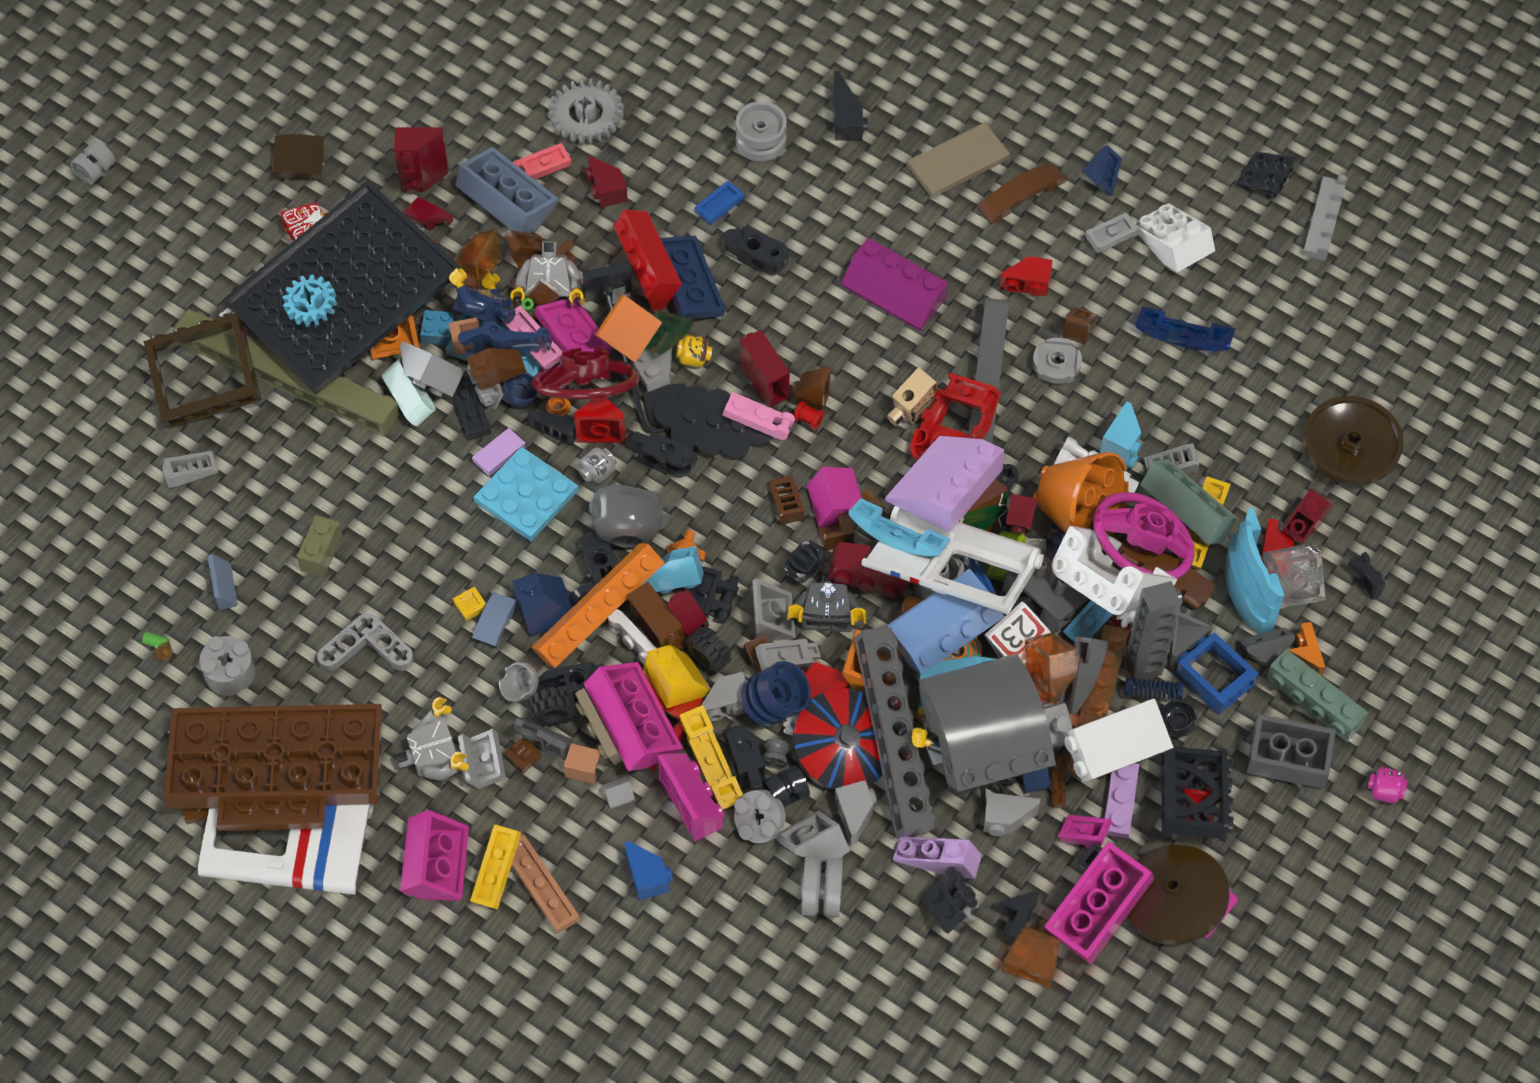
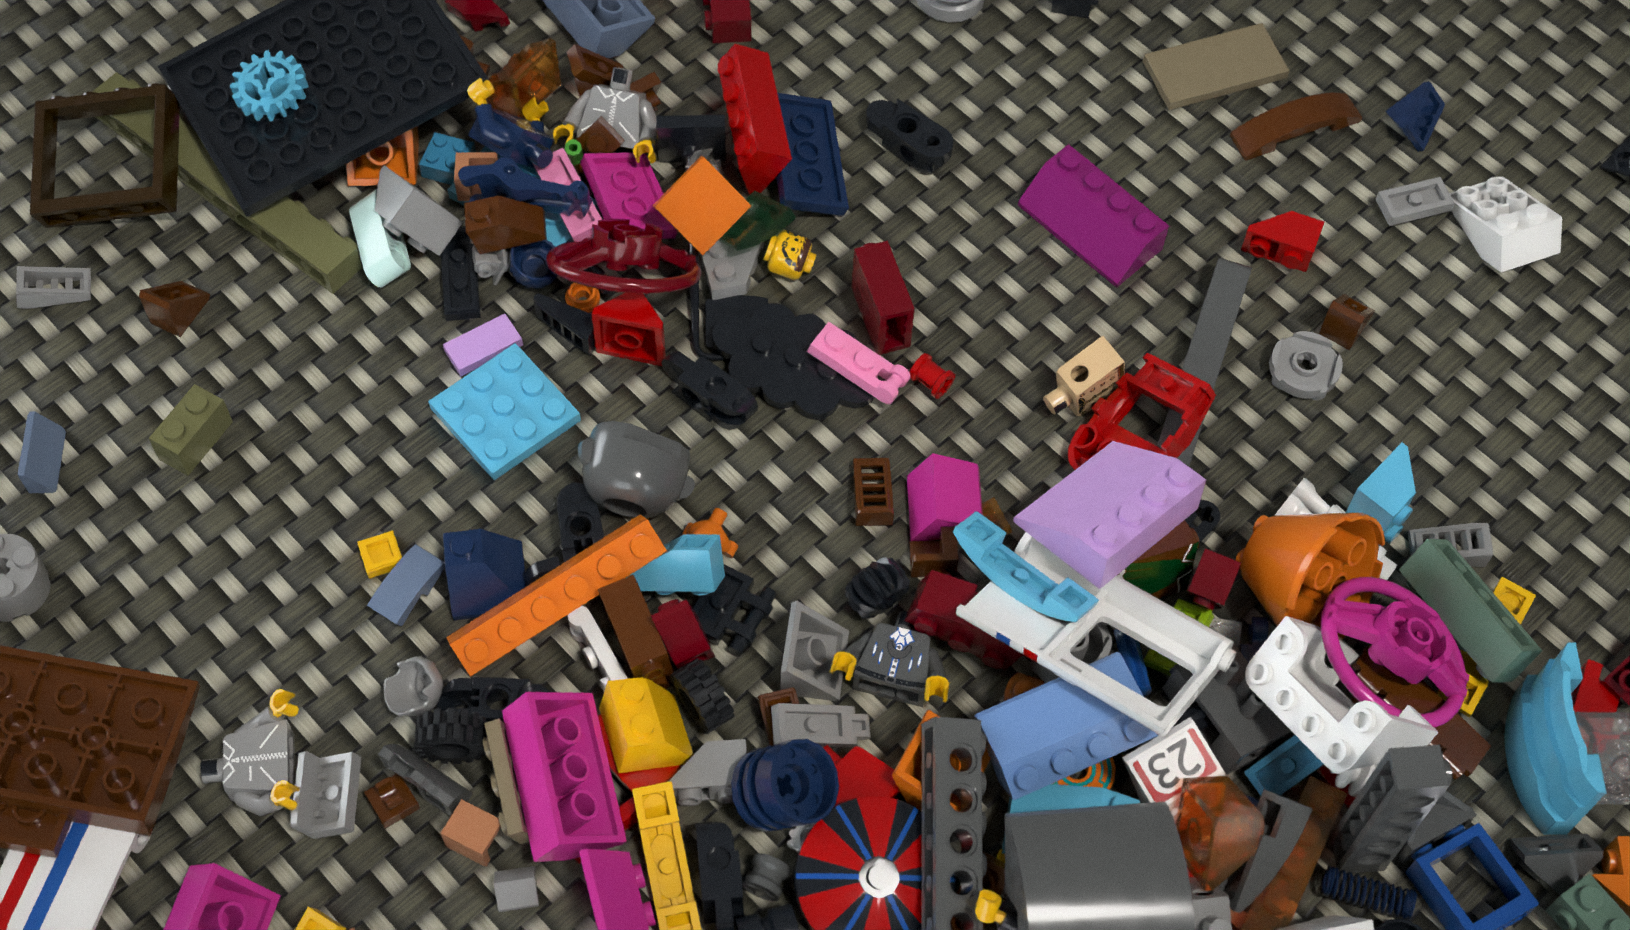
camera: 10 degrees right, 0 degrees up
light grey beam [317,613,414,672] -> none
light grey head [579,448,617,484] -> none
blue tile [694,181,744,225] -> none
reddish brown slope [792,367,831,411] -> none
clear blue slope [1135,306,1236,351] -> none
none -> reddish brown slope [139,281,210,337]

